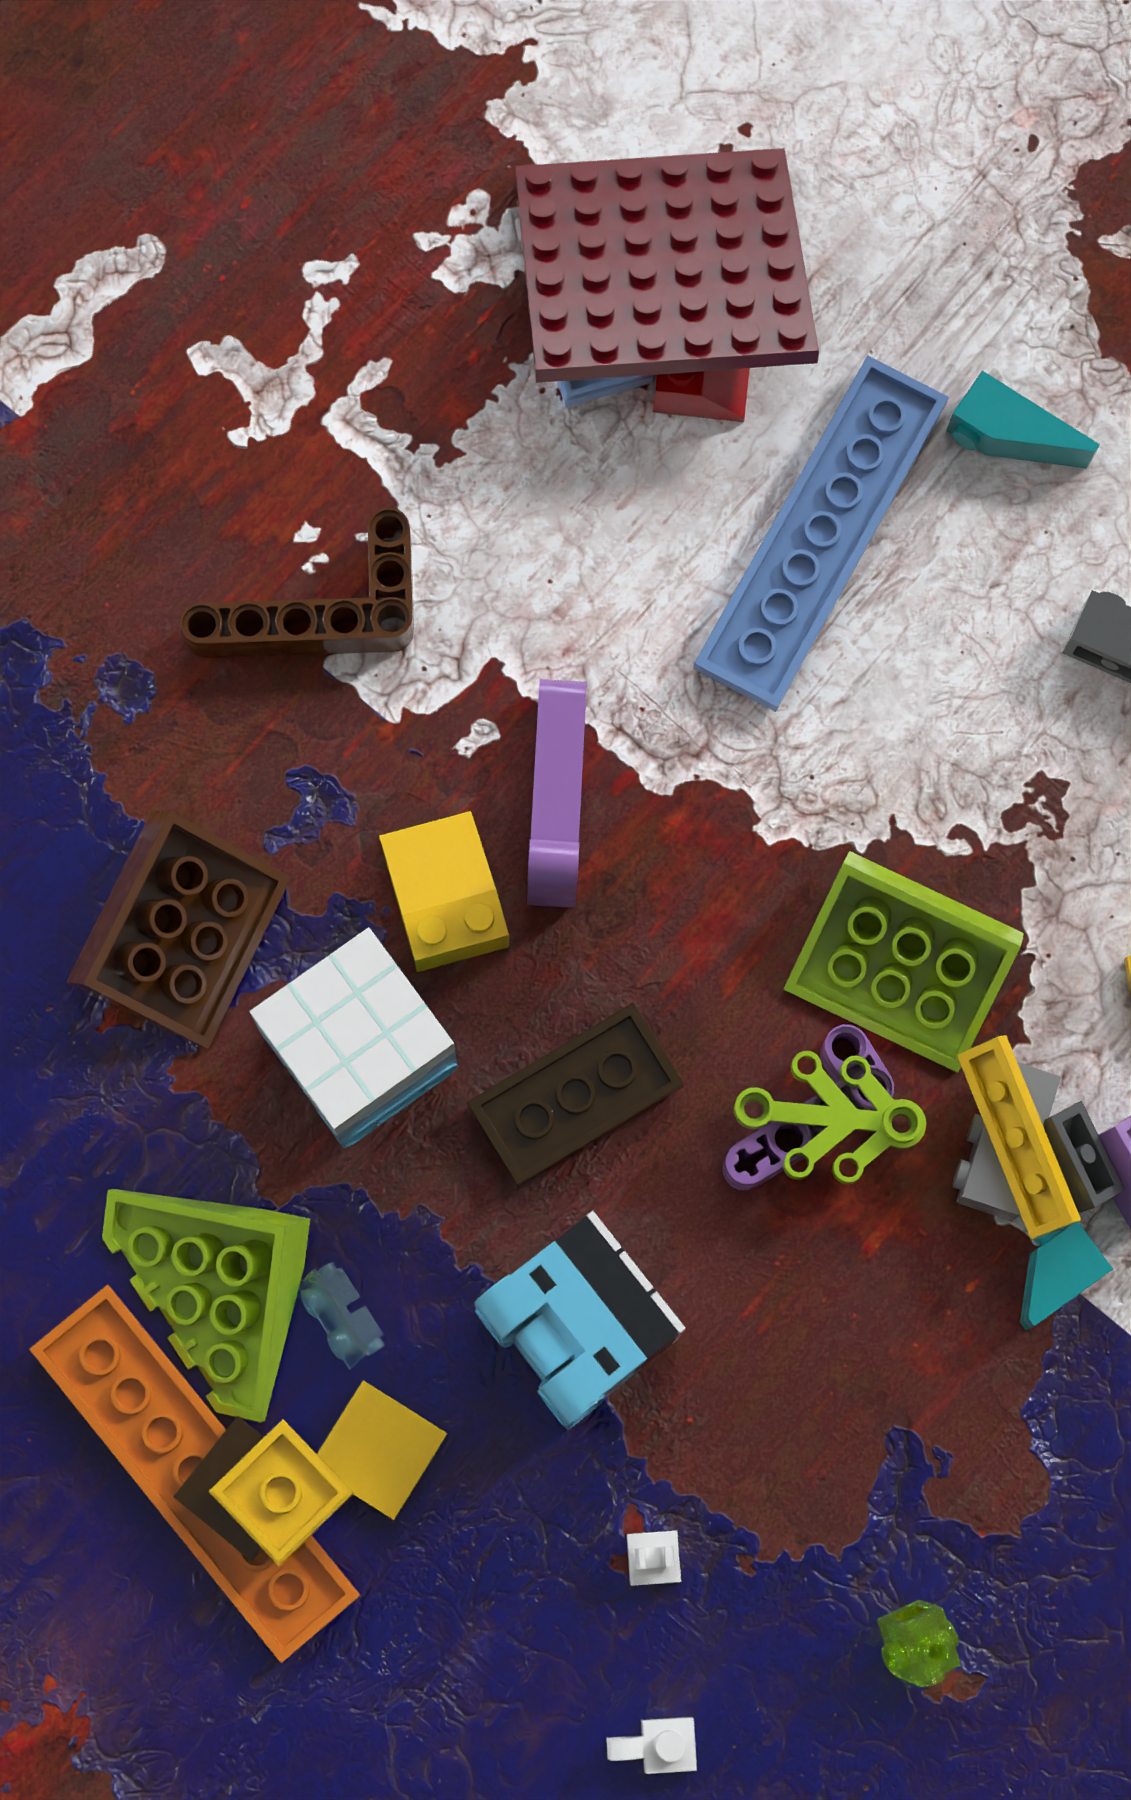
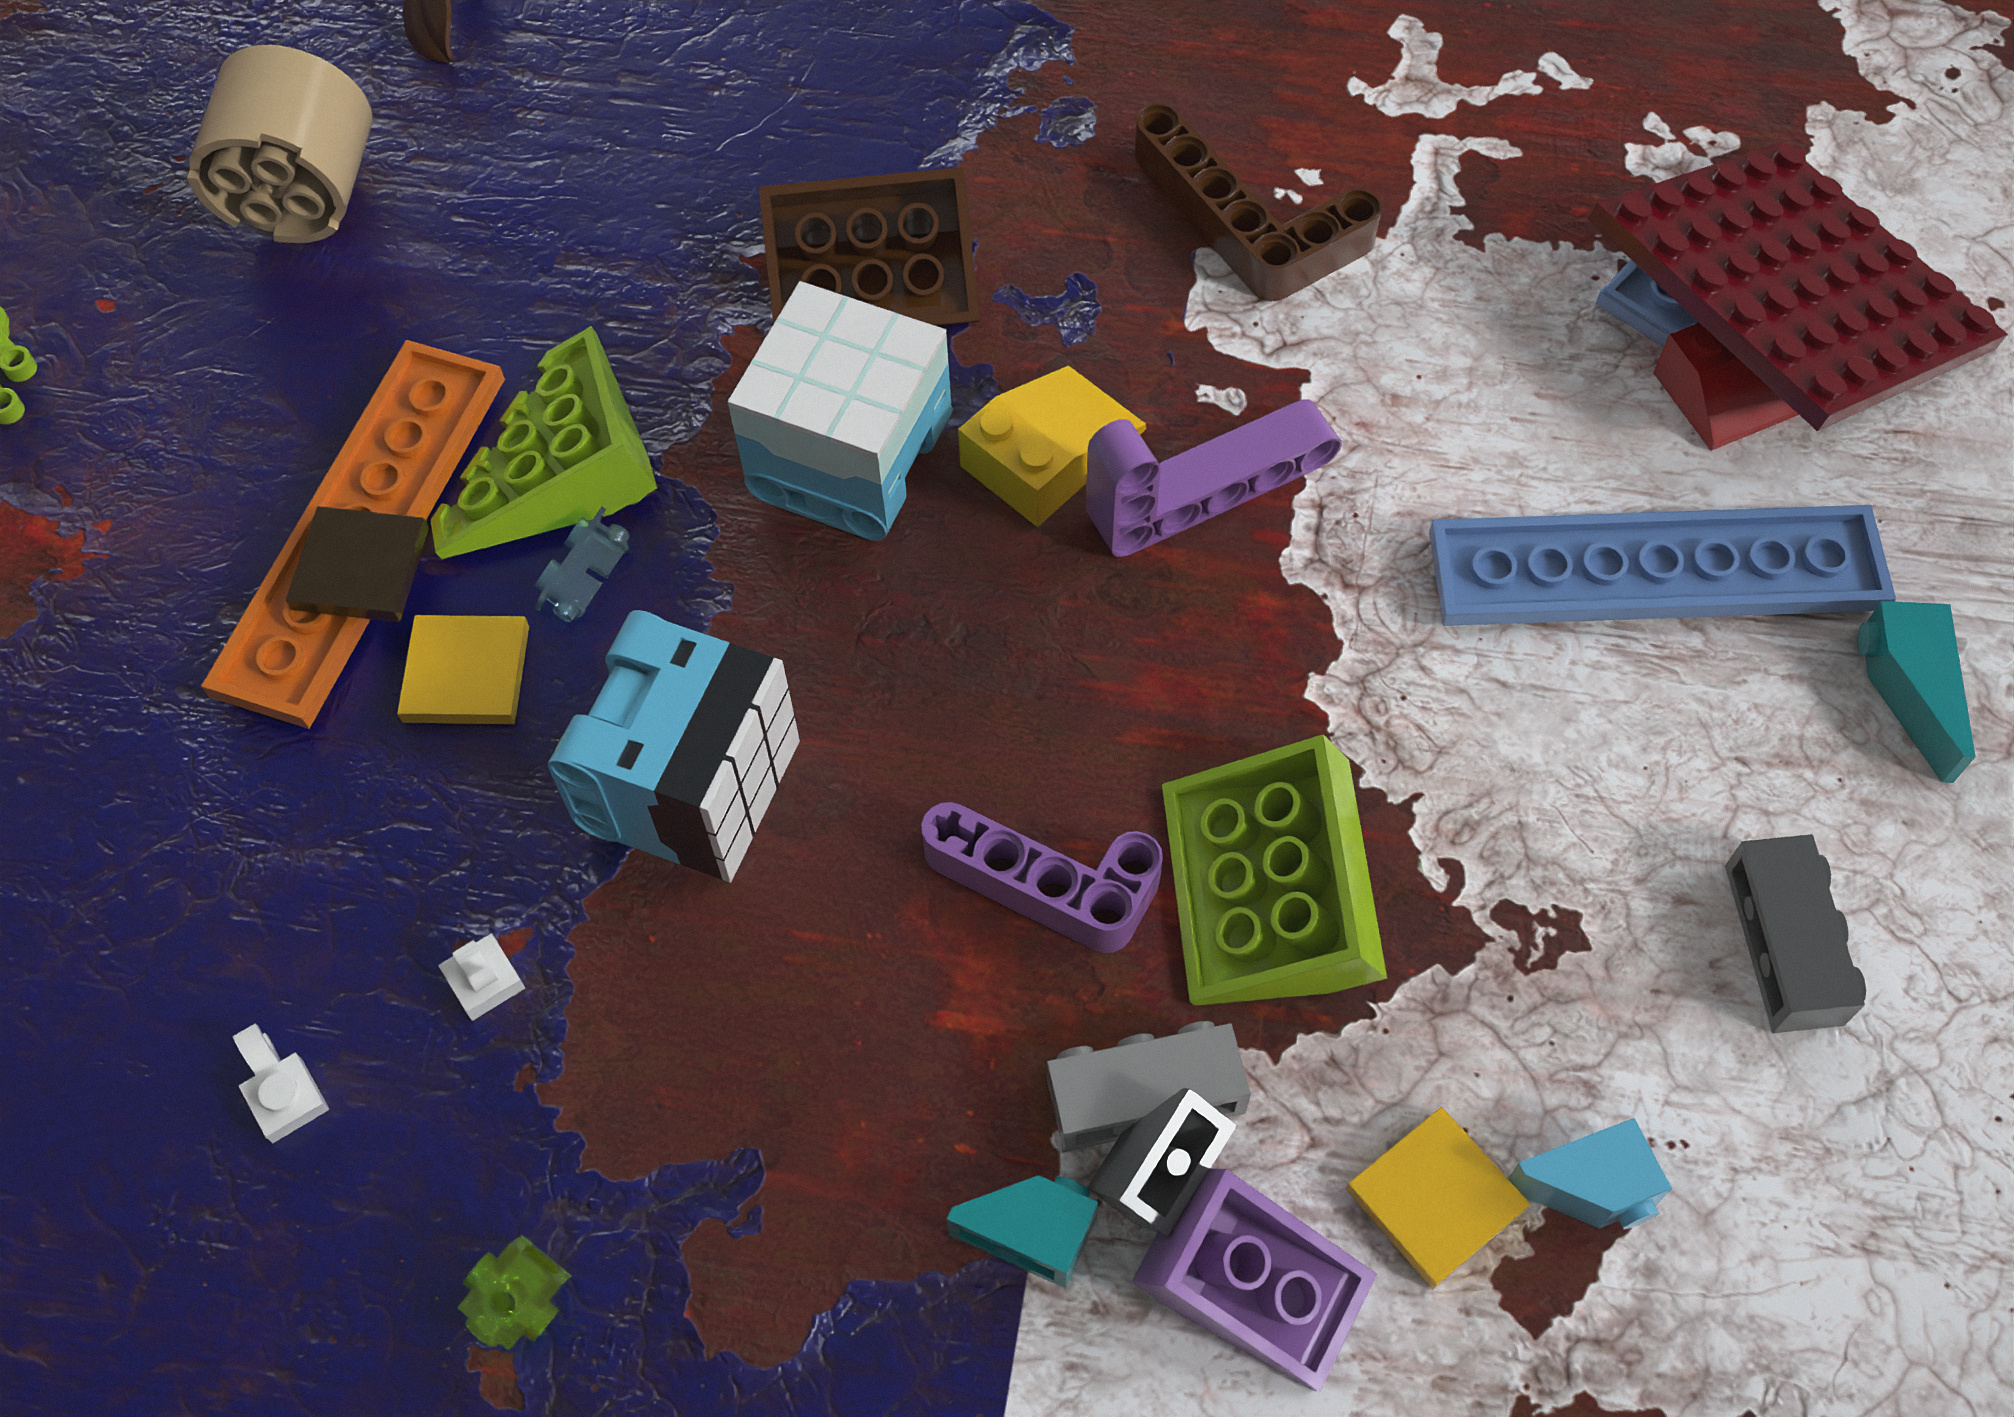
camera: 65 degrees right, 15 degrees down
yellow tile [209,1419,354,1566] -> none
dark brown plate [467,1003,684,1187] -> none
lime plant [734,1051,926,1185] -> none
yellow plate [957,1035,1081,1240] -> none

